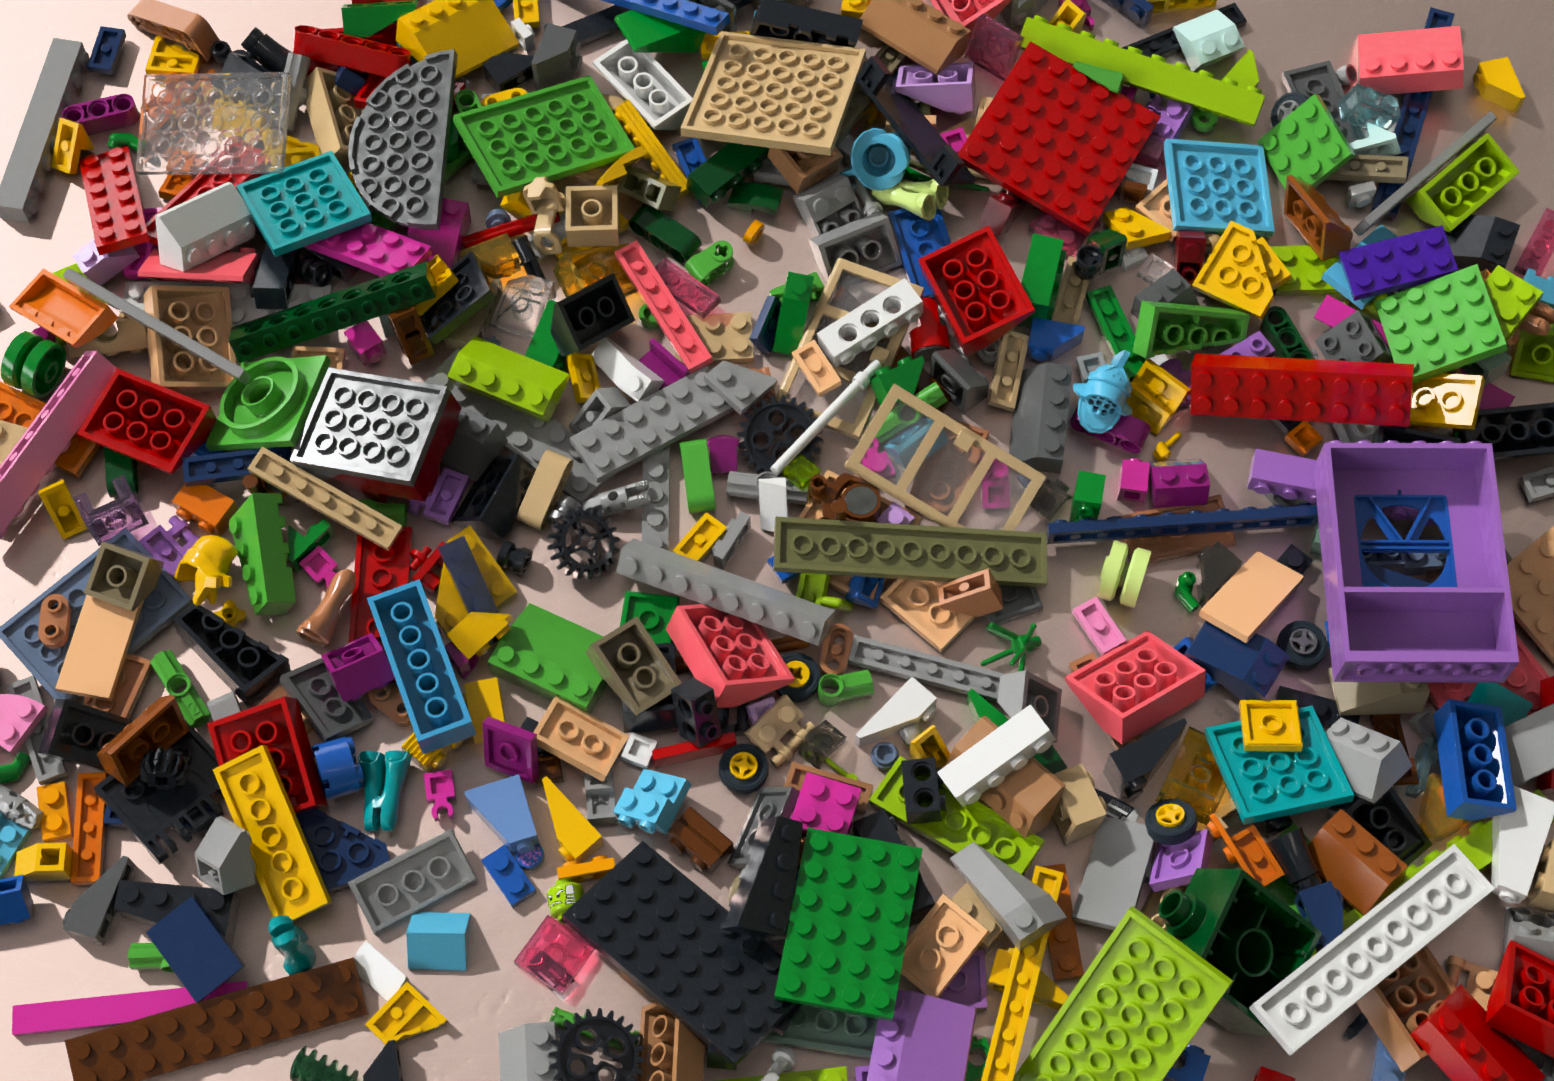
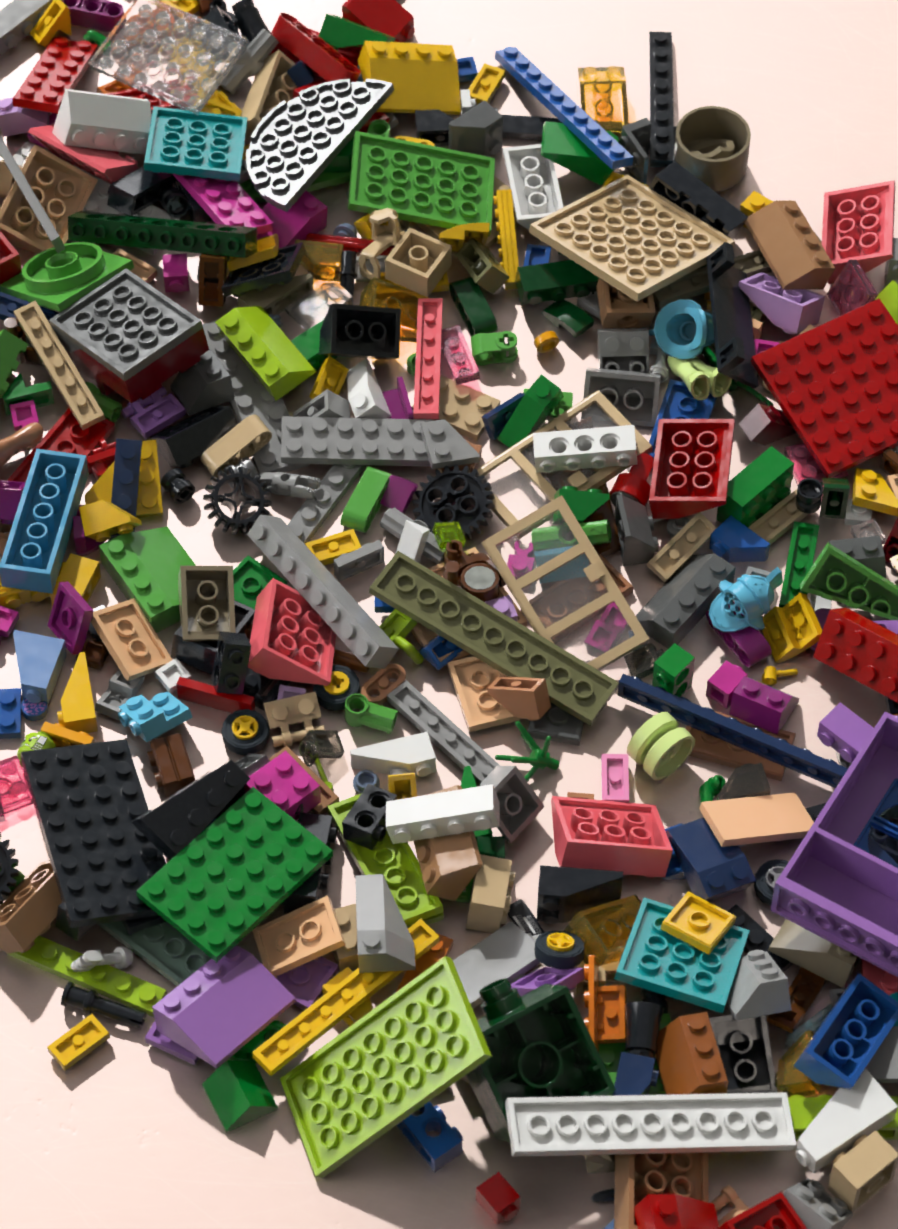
camera: 30 degrees right, 10 degrees down
white bar [770,359,882,475] -> none
light nougat plate [791,340,842,398] -> none

